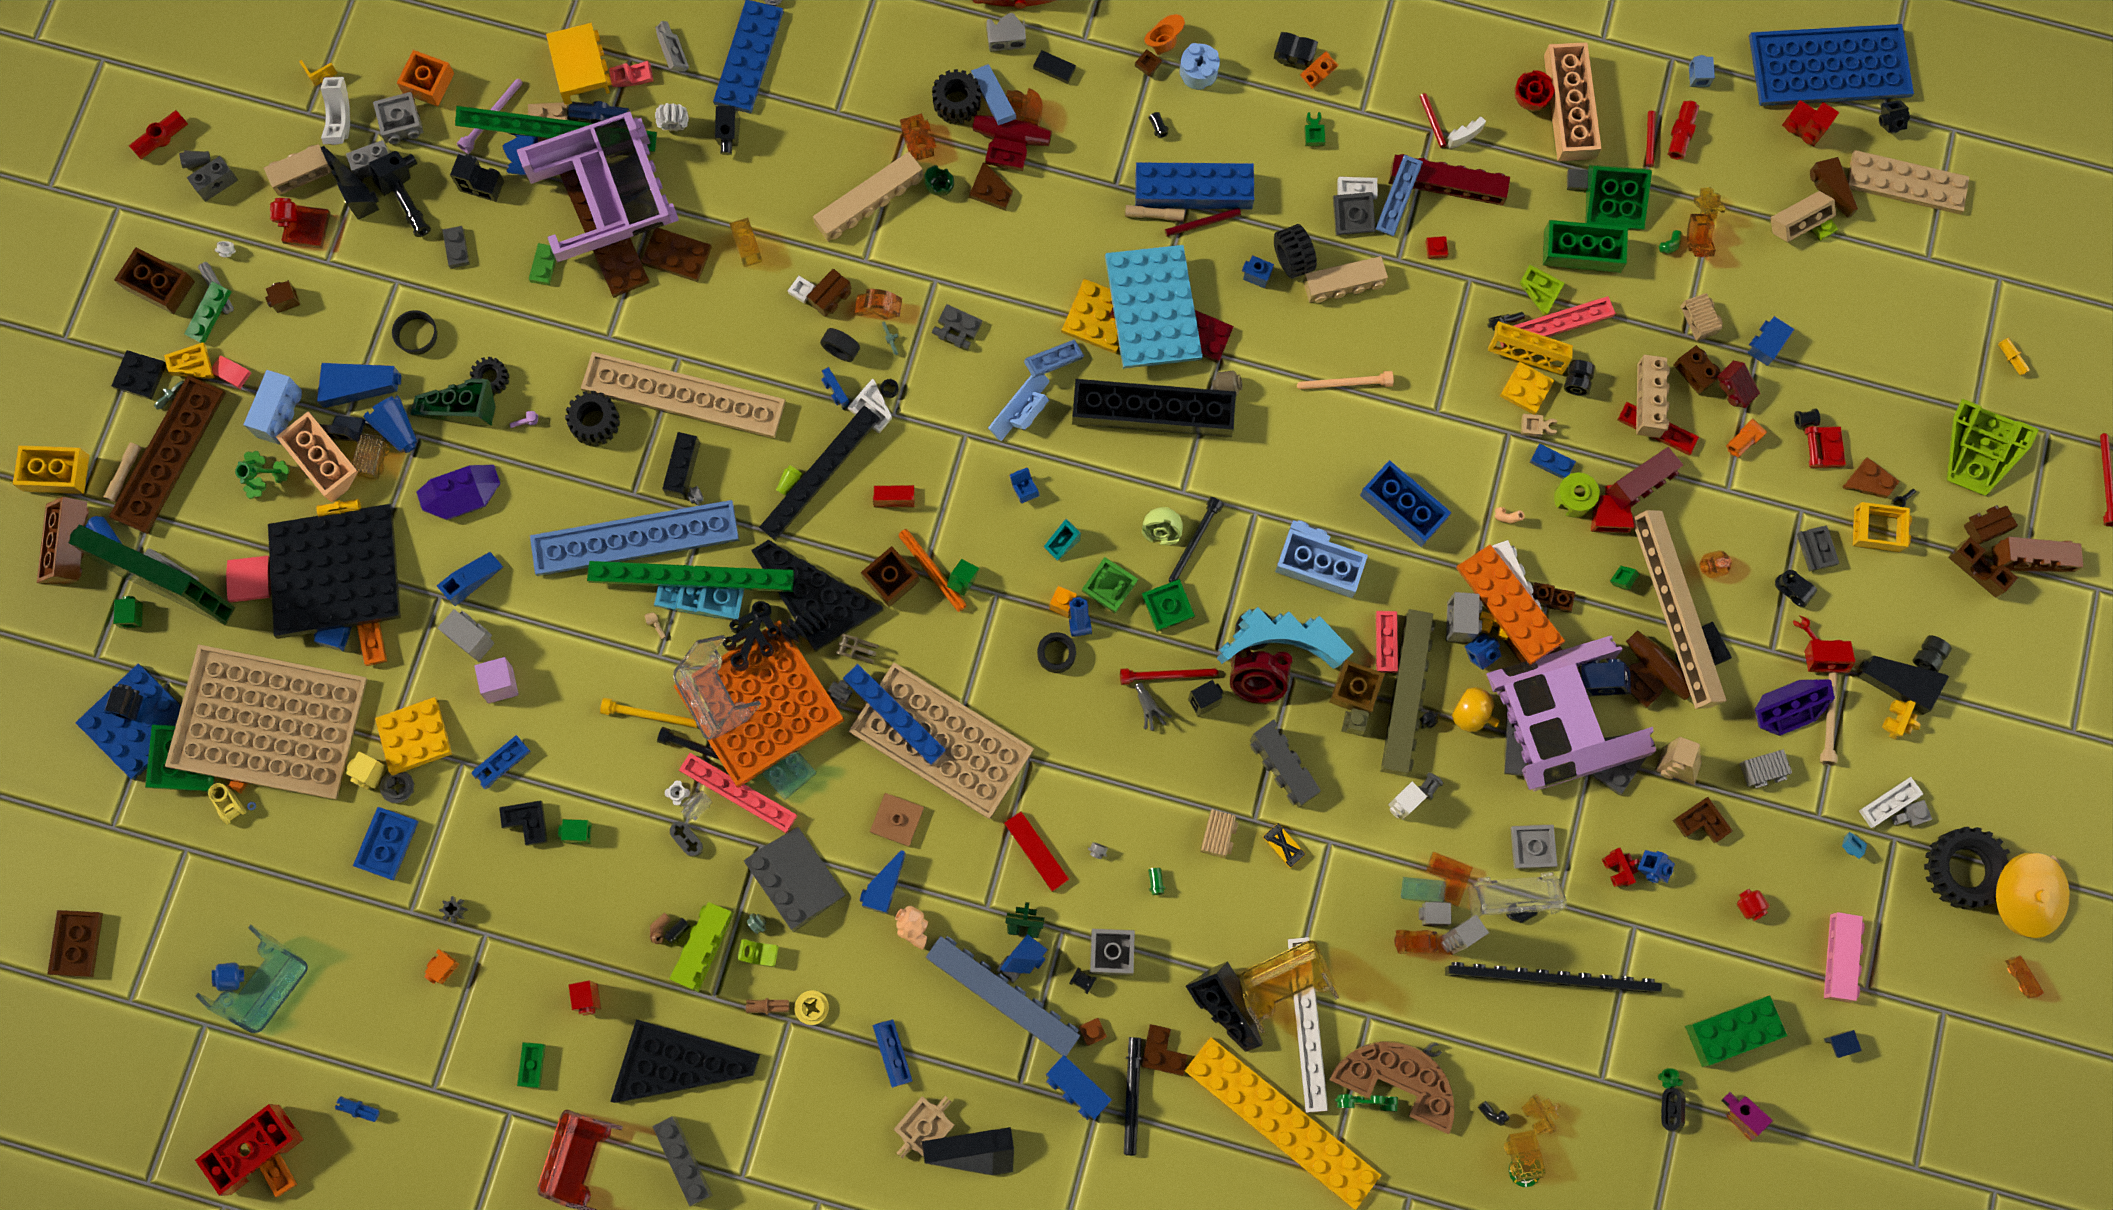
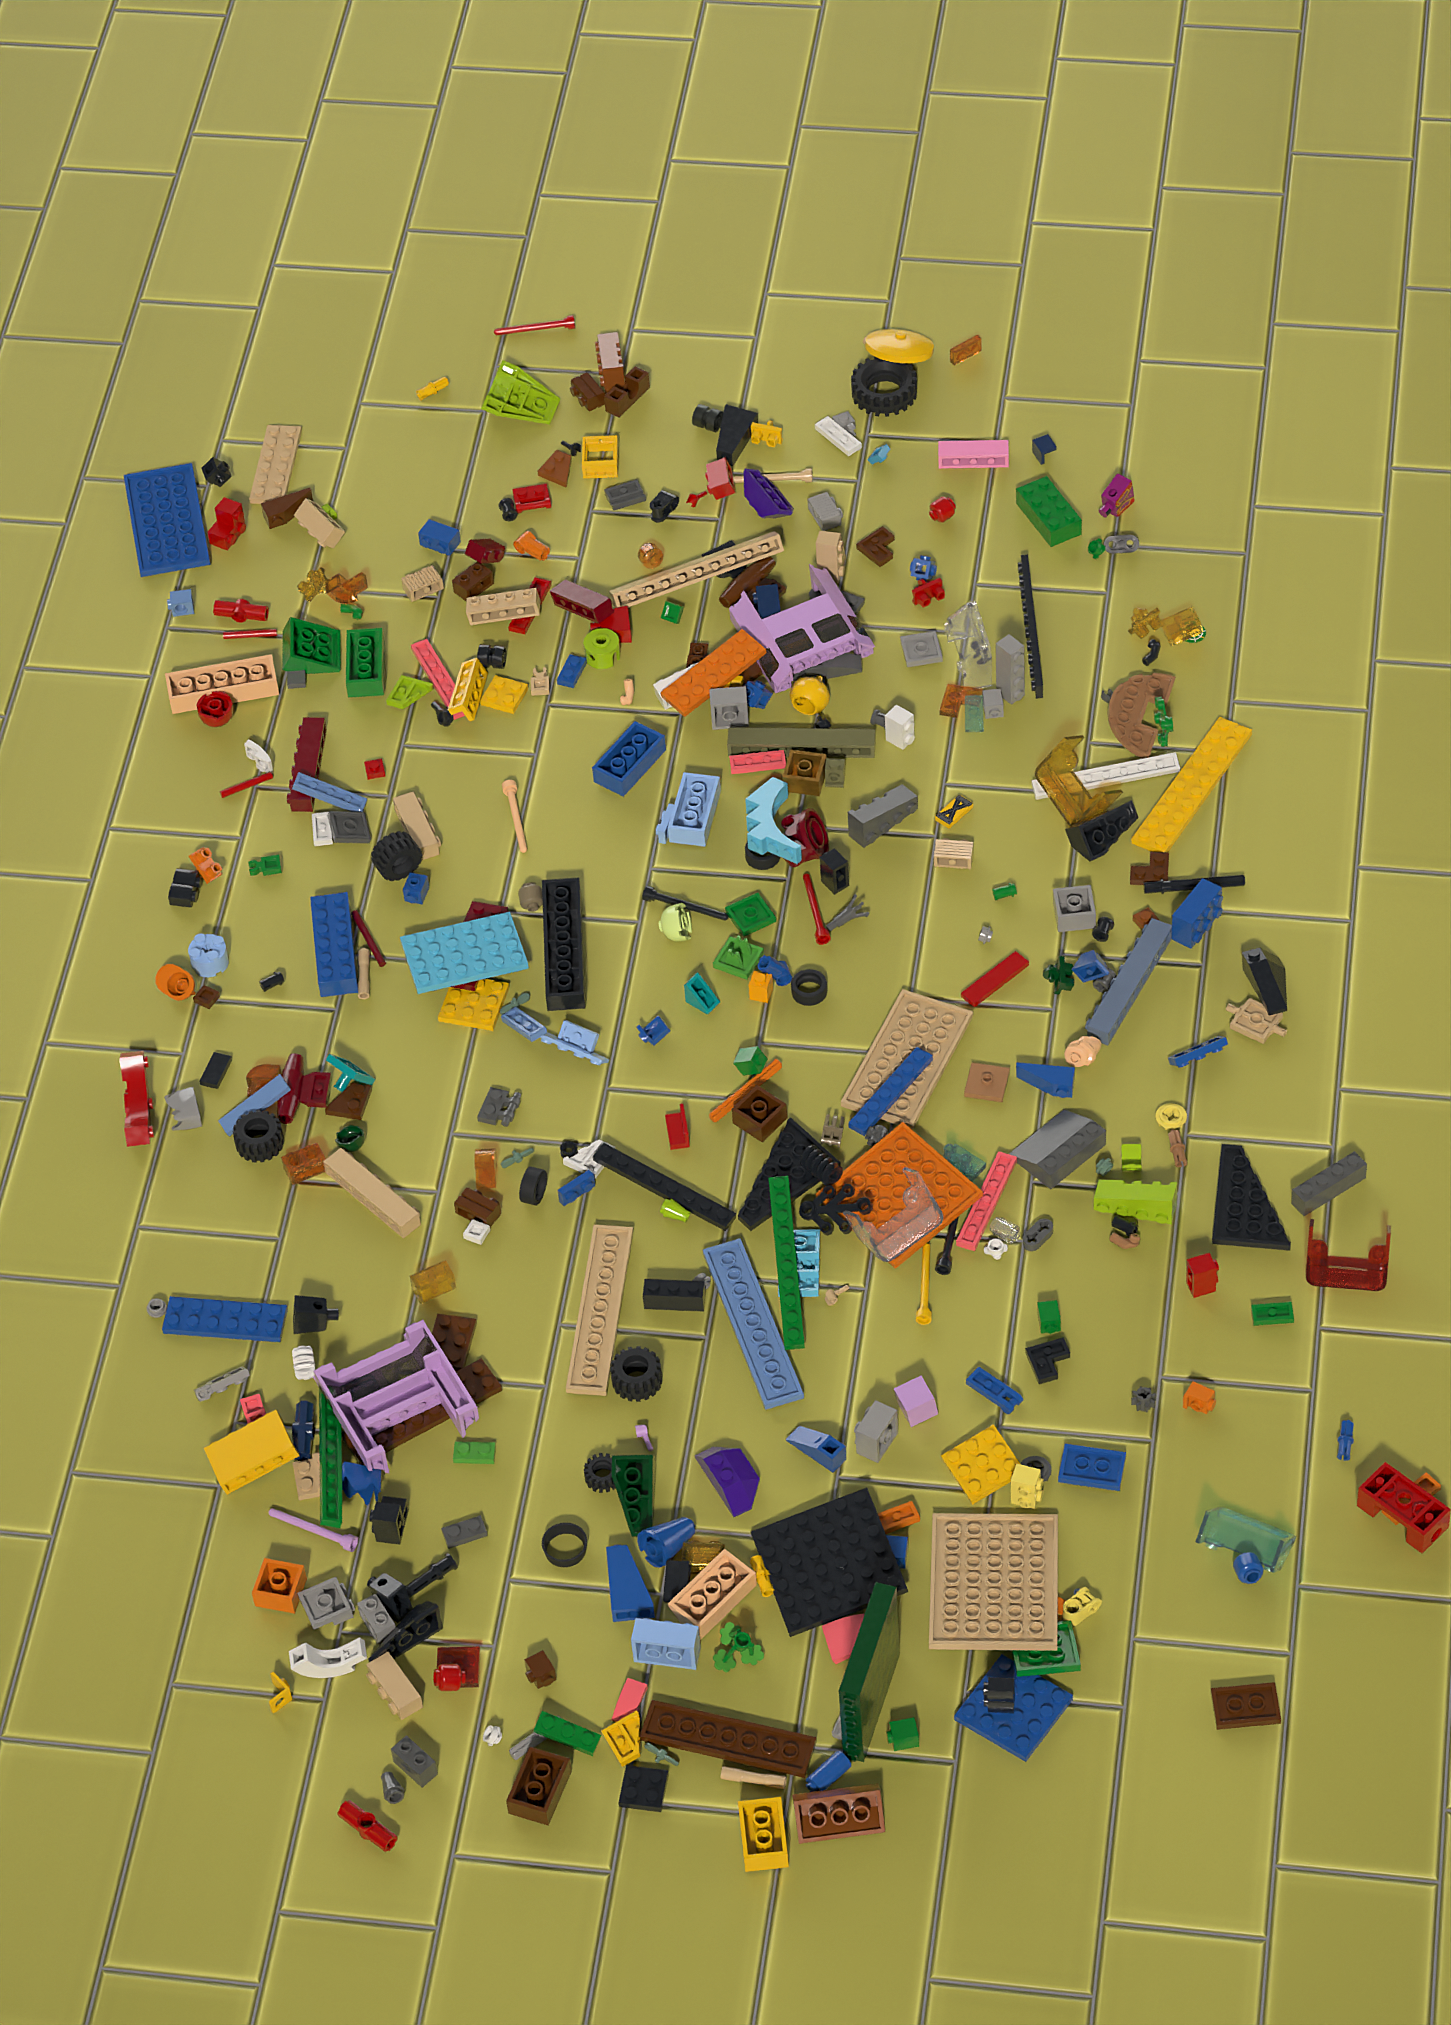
camera: 90 degrees left, 25 degrees down
clear orange brick [1394,930,1438,954] -> none
none -> teal tile [326,1054,375,1092]
none -> sand green piece [500,993,530,1015]

